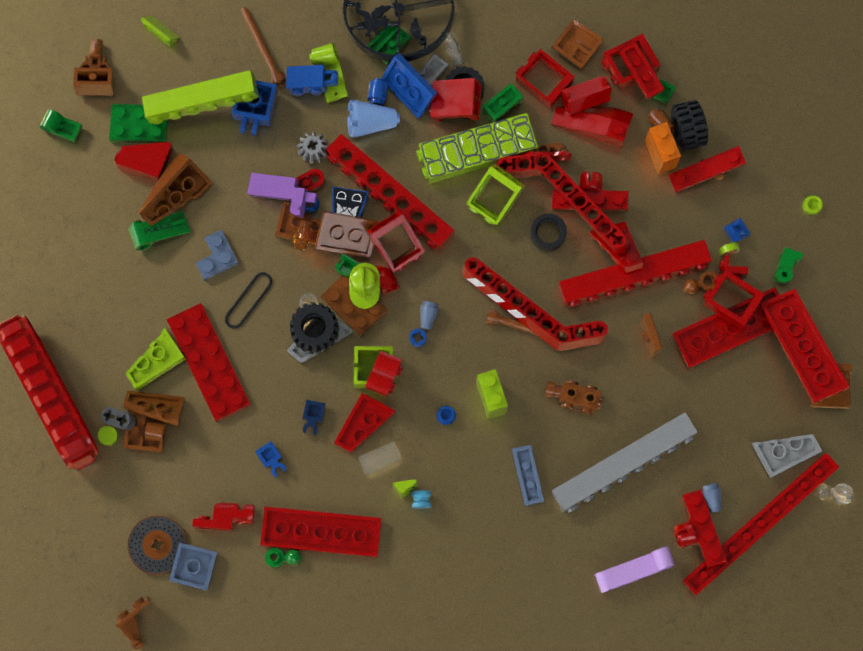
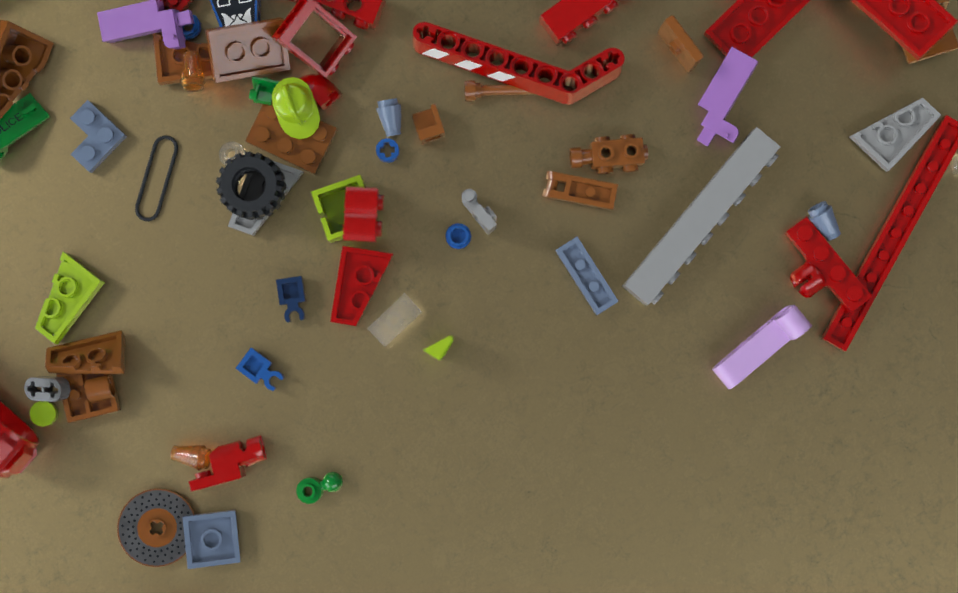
camera: 25 degrees left, 10 degrees up
red plate [166,303,251,422] -> none
red plate [260,506,382,558] -> none
medium azure wheel [412,491,431,509] -> none
lime brick [476,369,508,419] -> none
none -> clear orange cone [171,445,212,471]
none -> dark orange panel [412,104,445,144]
none -> light grey plate [462,189,497,235]
none -> dark orange plate [542,171,618,210]
none -> medium lavender piece [697,47,759,146]

